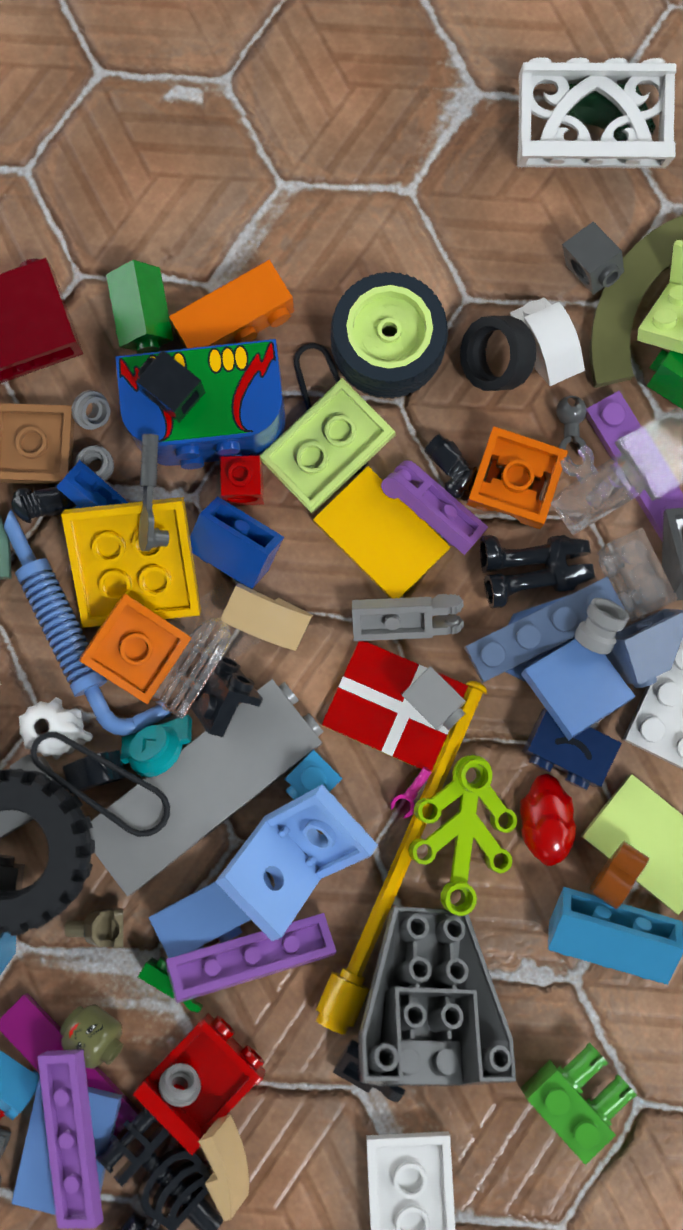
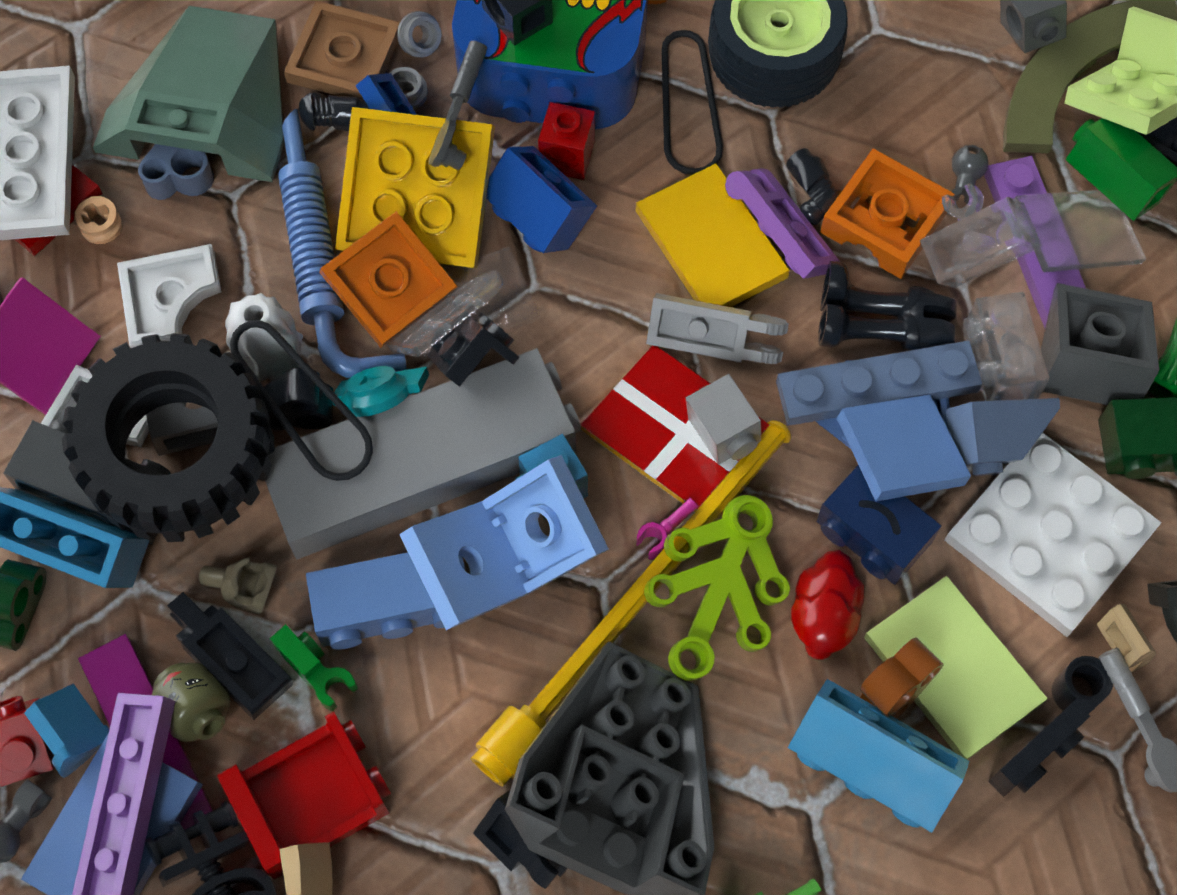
camera: 15 degrees right, 15 degrees down
light grey plate [158,1063,201,1107] -> none
medium lavender plate [165,913,337,1004] -> none
tan slope [220,583,313,651] -> none
yellowish green tile [260,378,396,514] -> none
black tyre [460,316,536,391] -> none
white brick [510,297,585,386] -> none
light grey wheel [574,598,629,654] -> none
none -> black hinge [167,592,293,720]

